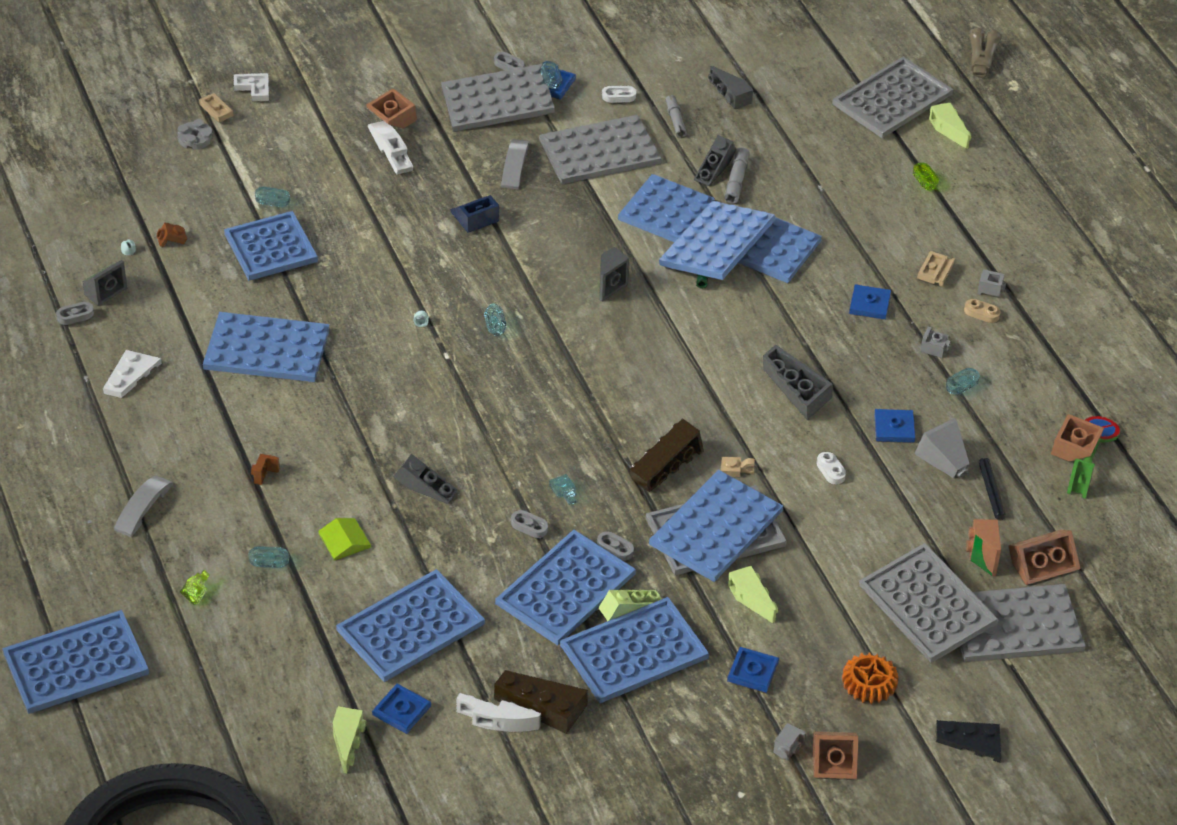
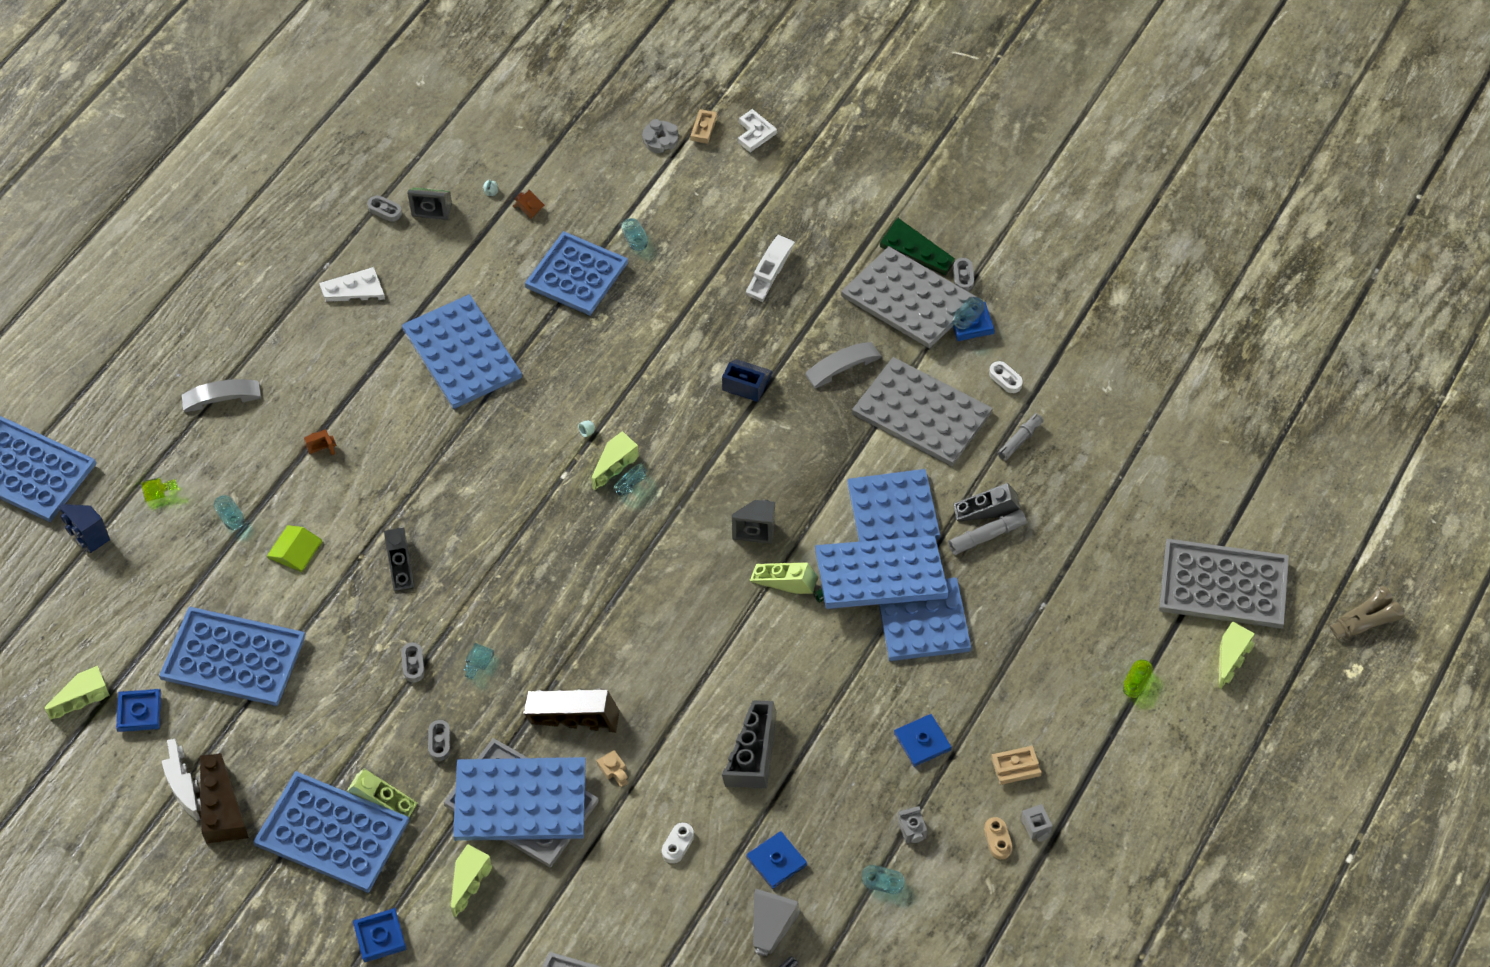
camera: 55 degrees right, 10 degrees up
nougat slope [366,89,417,129] -> none
medium blue plate [495,530,636,646] -> none
dark grey slope [708,66,753,109] -> none
none -> dark blue slope [59,504,110,553]
none -> yellowish green slope [592,431,639,490]
none -> yellowish green slope [750,563,818,594]
none -> dark green wing [880,217,955,276]

